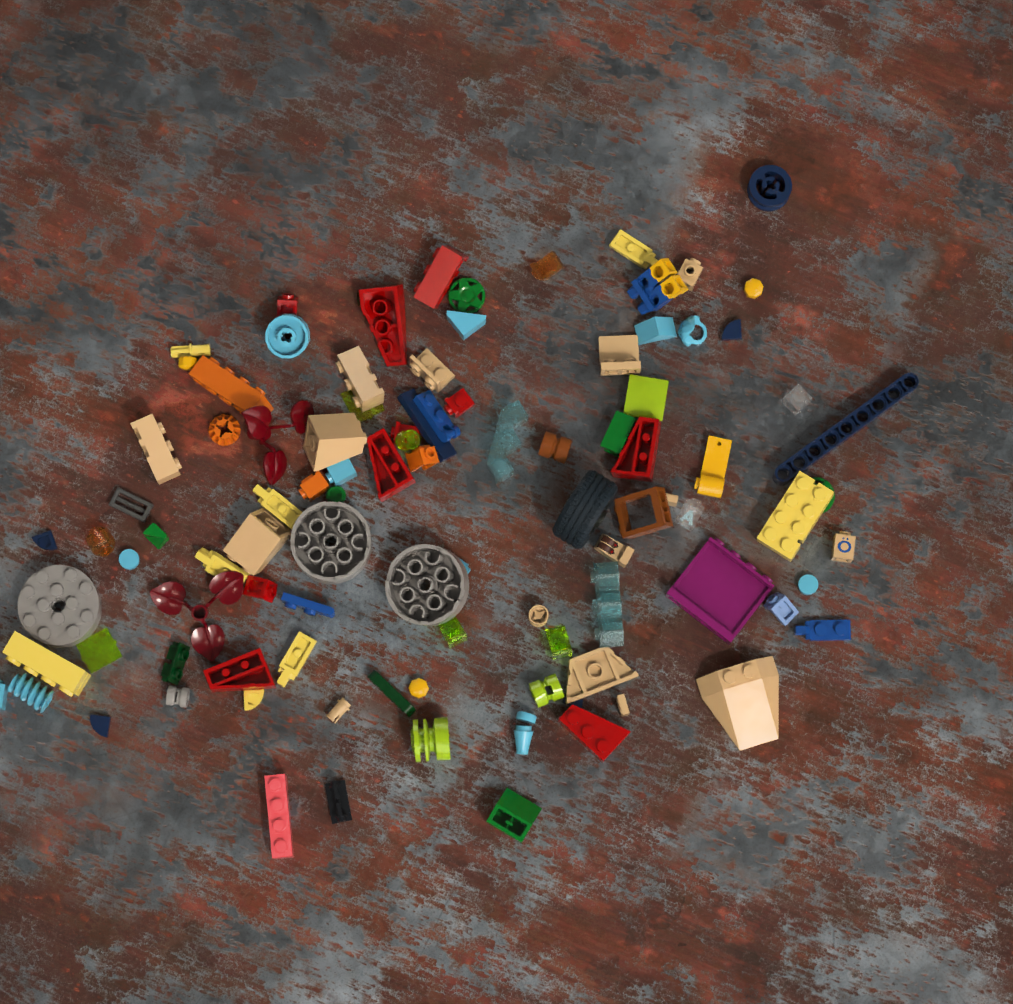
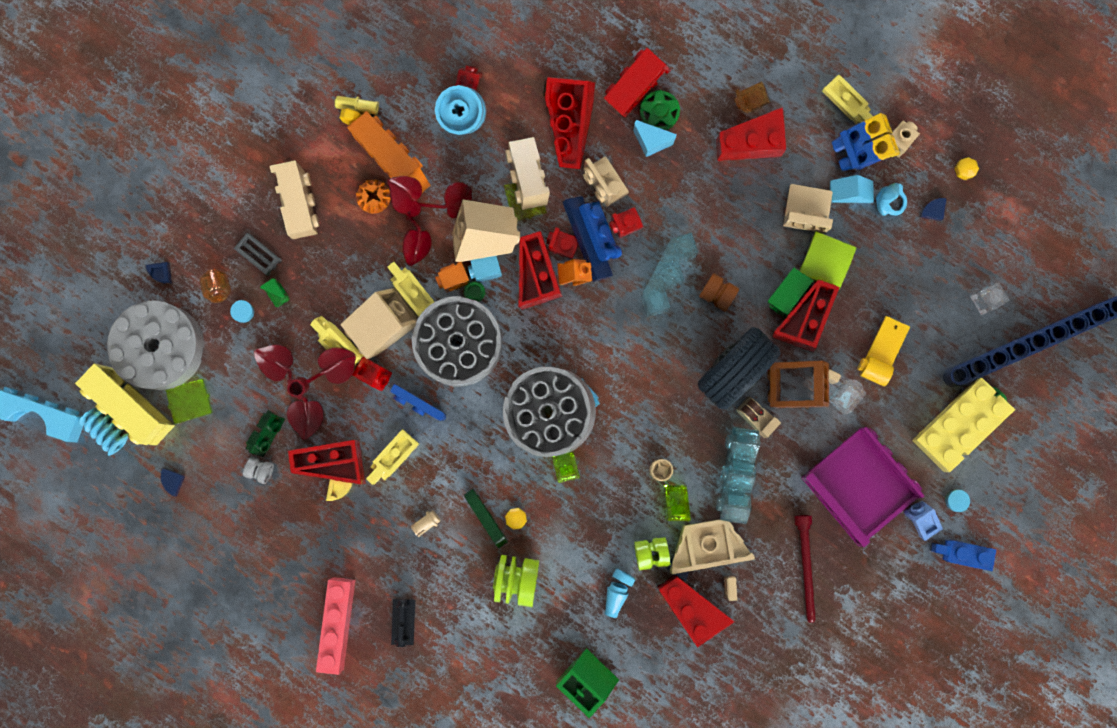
camera: 15 degrees right, 5 degrees up
clear neon green wheel [395,430,420,451] -> none
tan wedge [696,656,779,751] -> none
dark blue wheel [747,165,792,212] -> none
tan brick [831,531,856,563] -> none
none -> red wedge [716,107,786,161]
none -> dark red piece [794,515,816,623]

